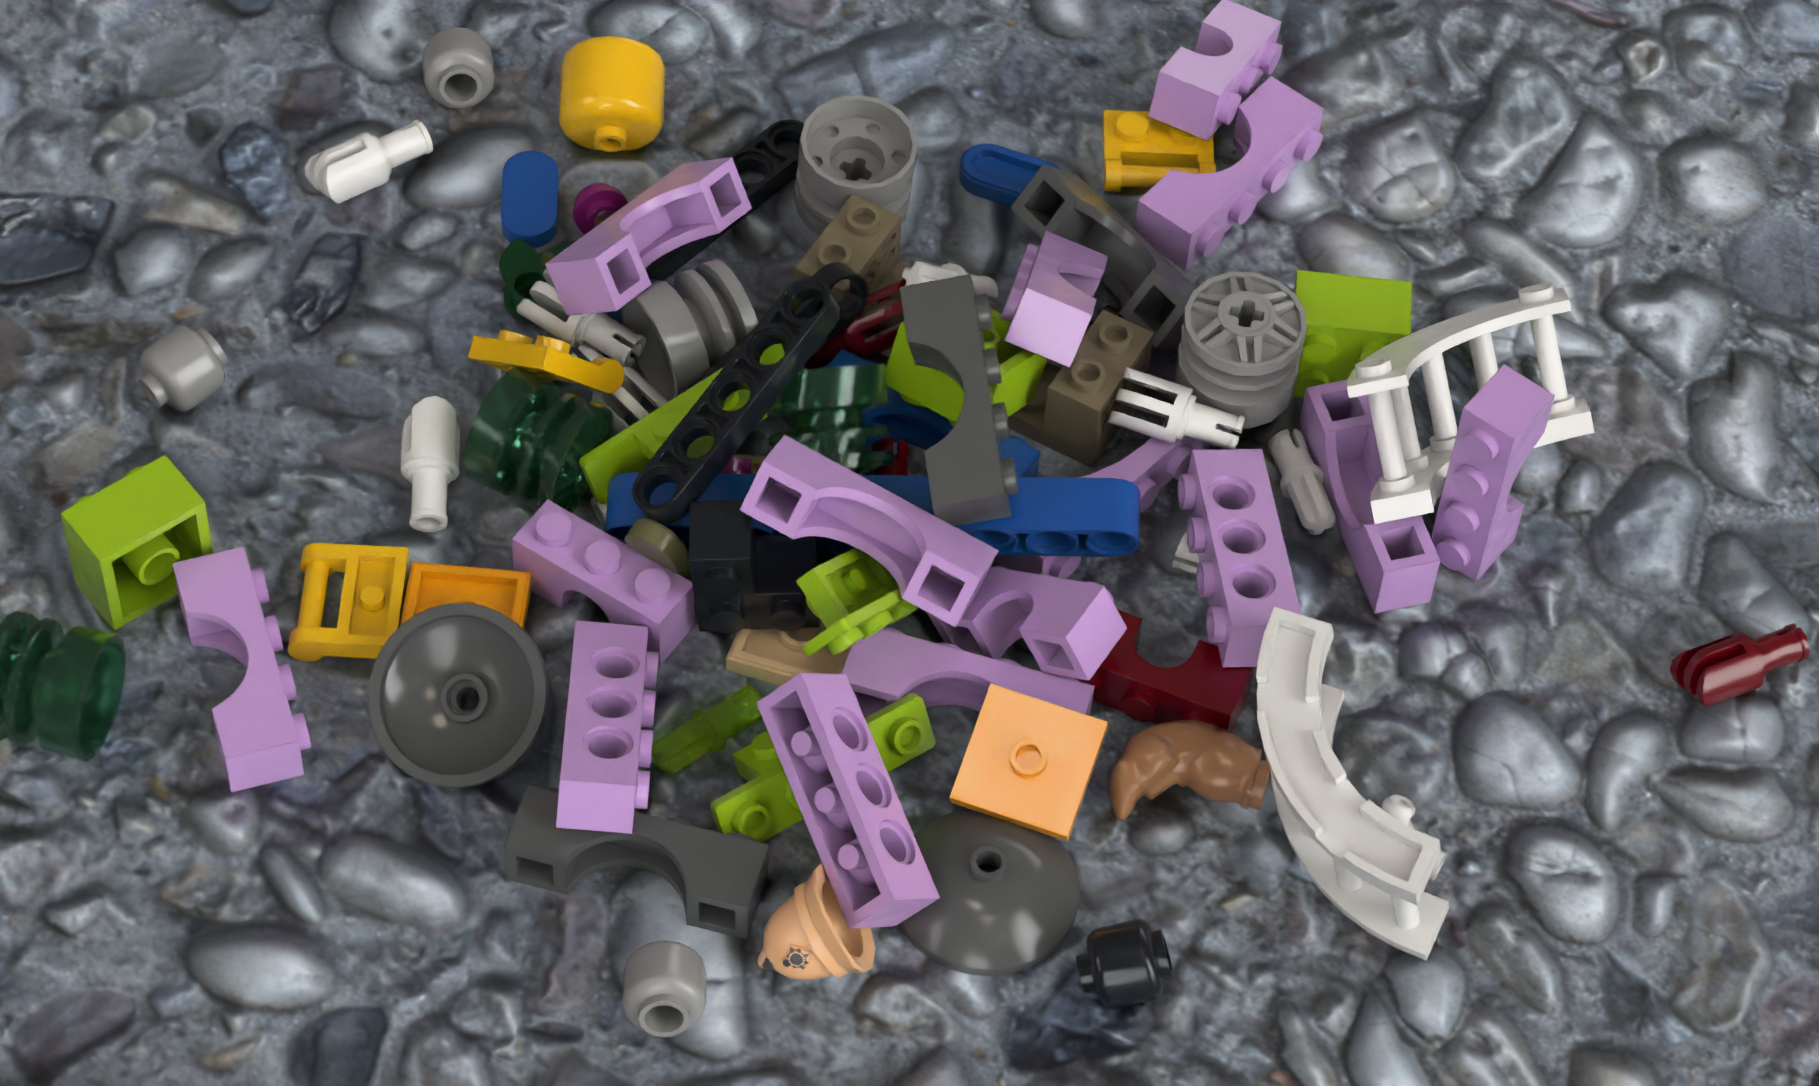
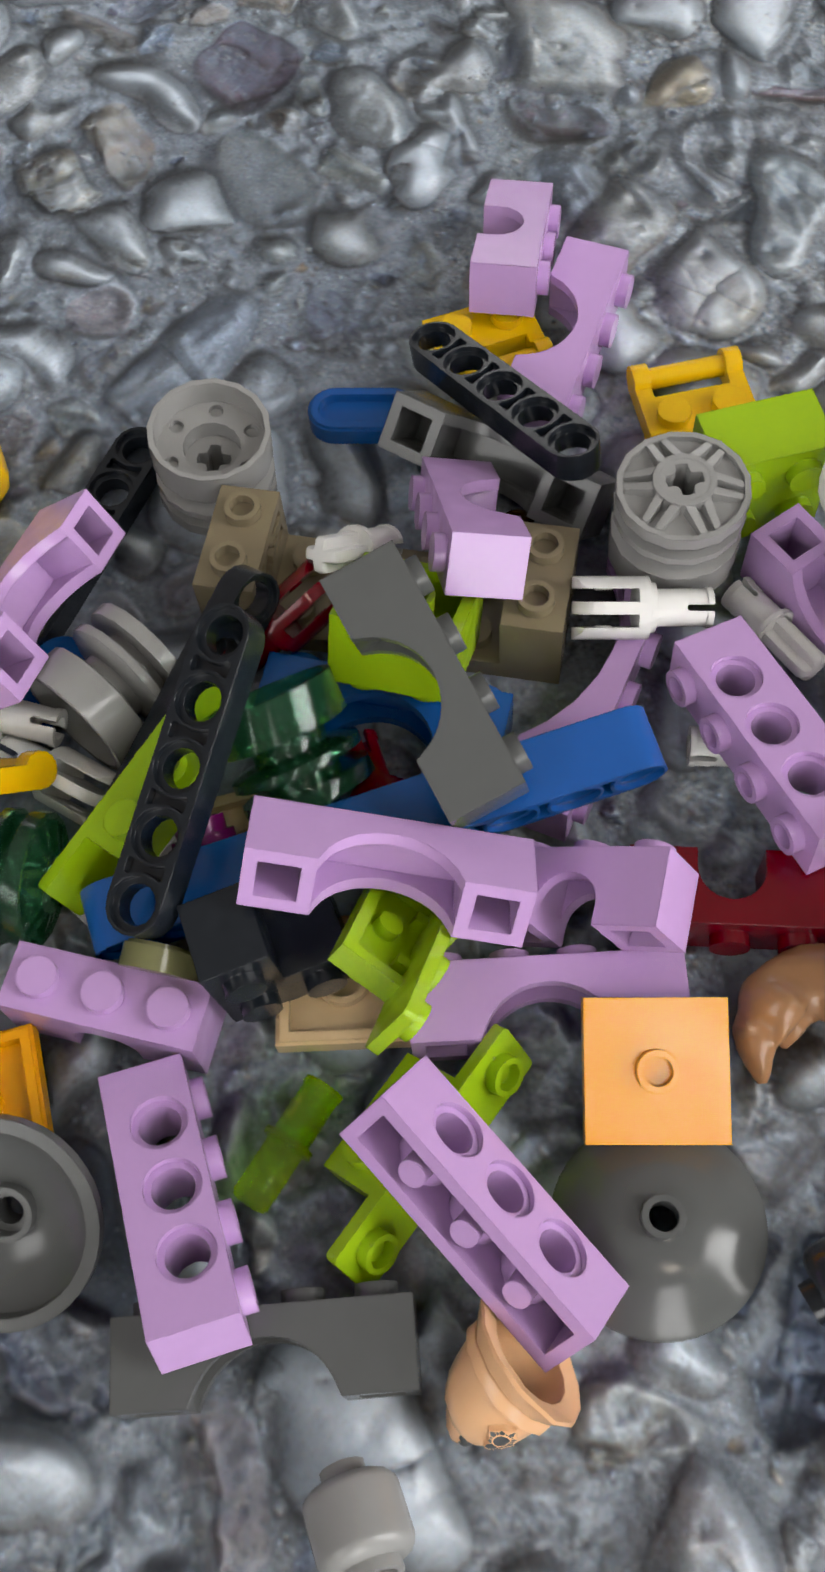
camera: 10 degrees left, 10 degrees up
none -> black beam [409,321,602,481]
none -> yellow plate [626,345,755,439]

